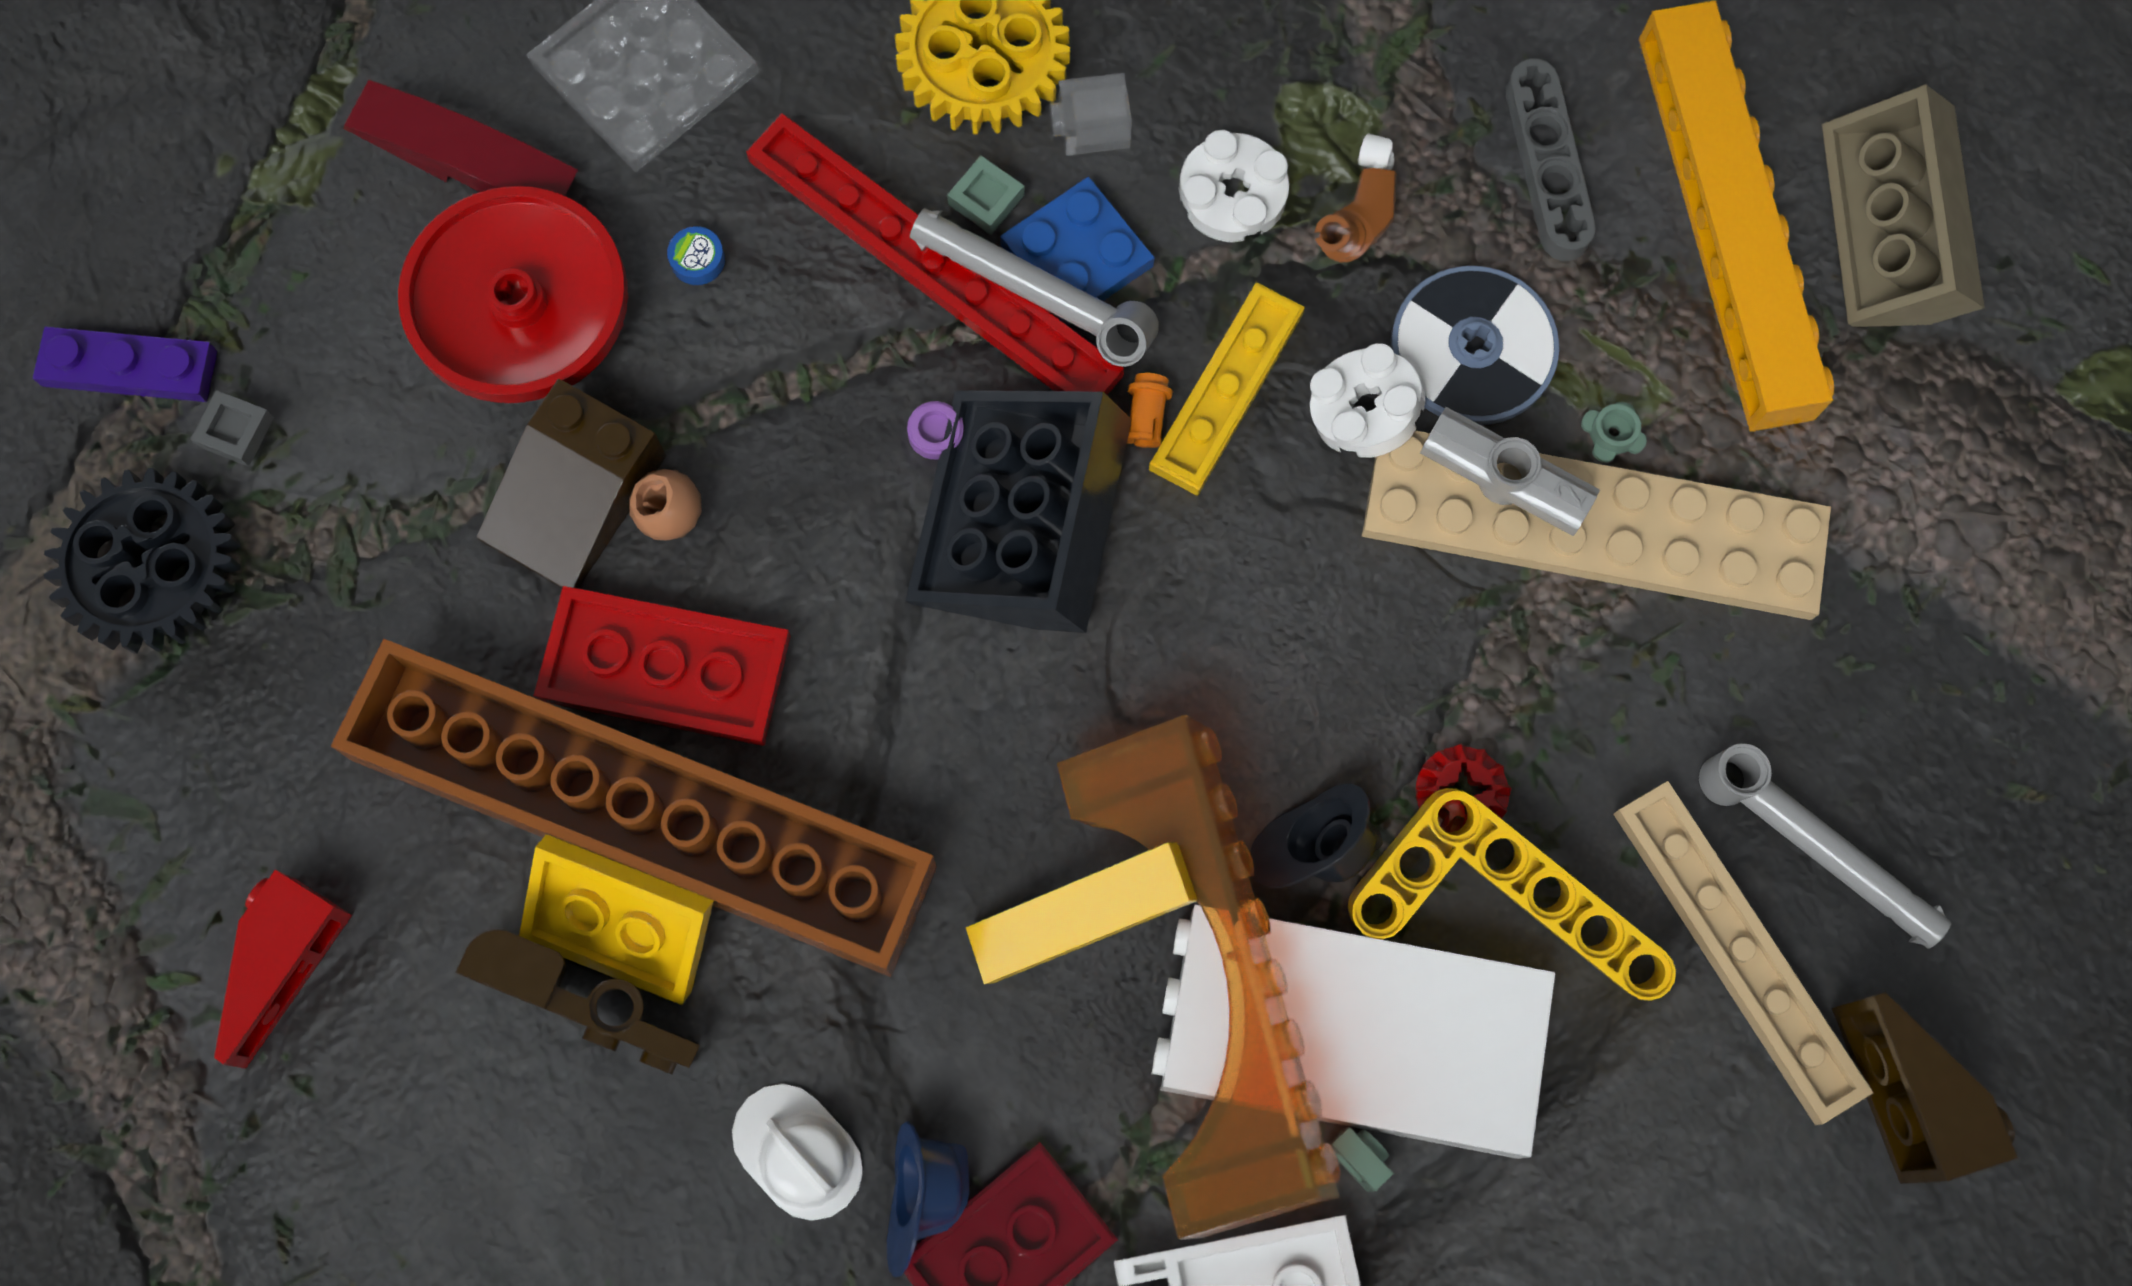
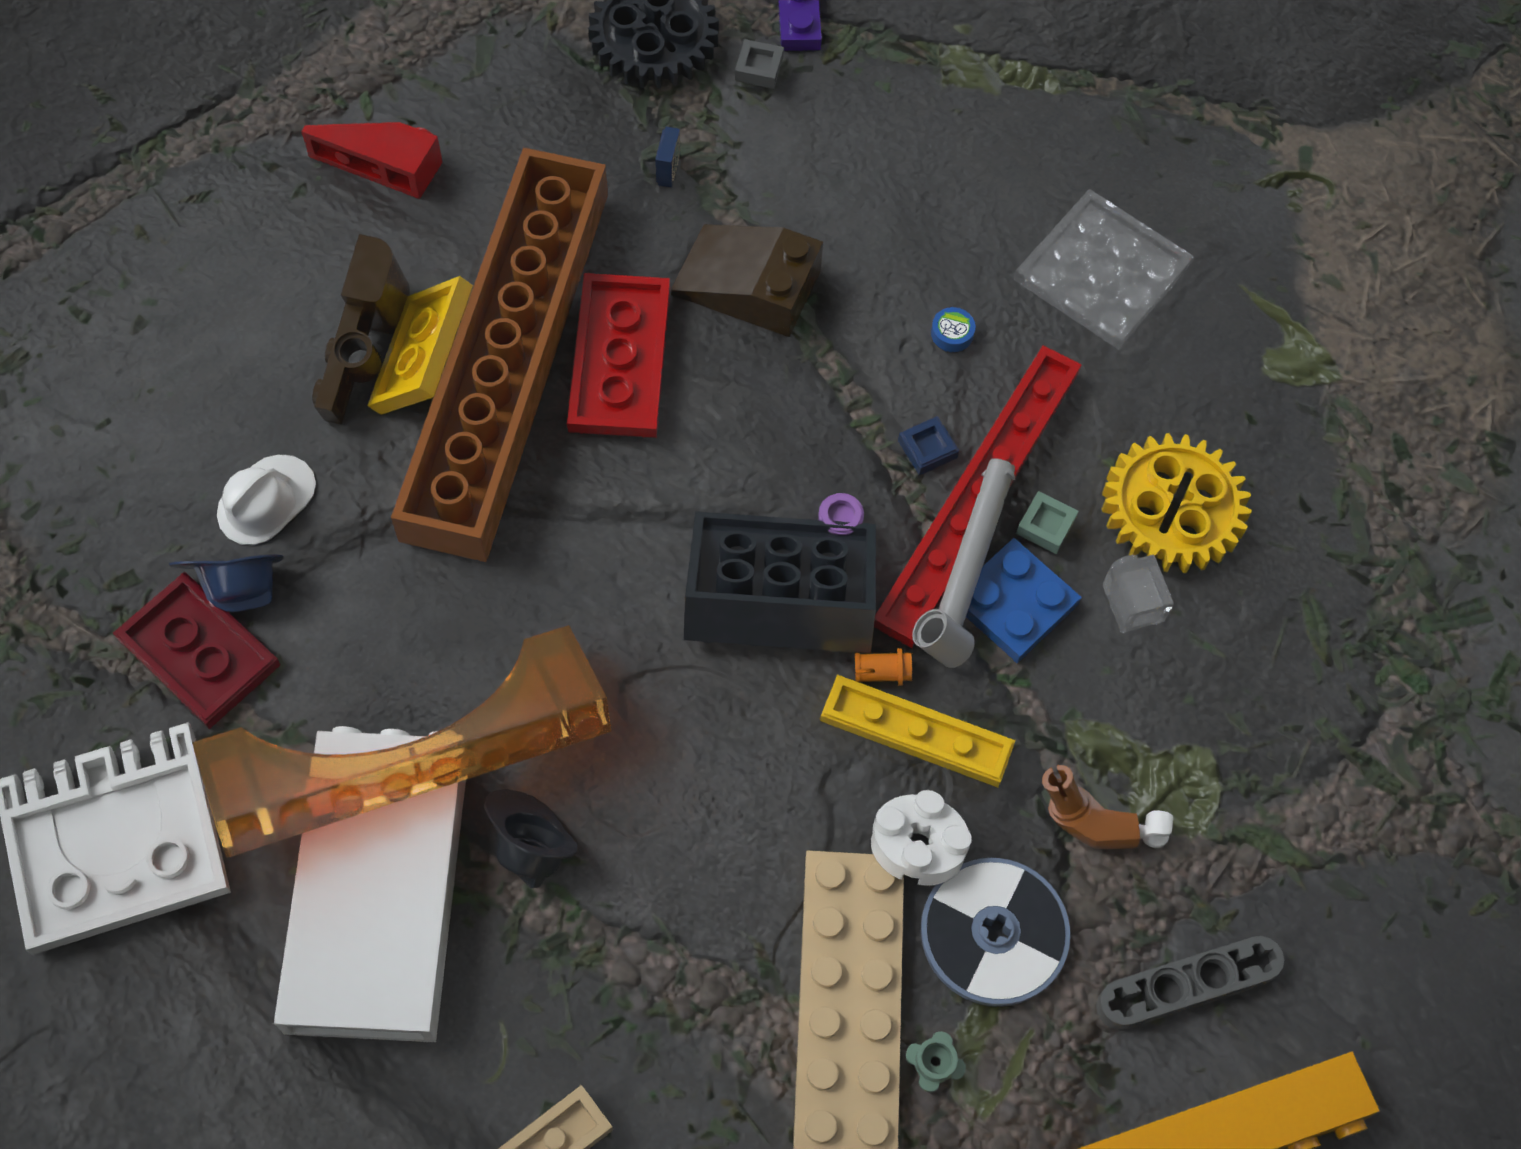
camera: 80 degrees right, 10 degrees down
dark red slope [343,79,578,196] -> none
red dish [398,186,628,403] -> none
nougat piece [629,469,702,541] -> none
yellow tile [966,842,1198,984] -> none
white plate [1179,130,1289,242] -> none
sand green plate [1325,1127,1394,1192] -> none
yellow beam [1348,788,1676,1000] -> none
red gear [1416,744,1512,833] -> none
light grey piece [1420,407,1600,536] -> none
none -> dark blue tile [655,127,680,188]
none -> dark blue tile [898,416,959,475]

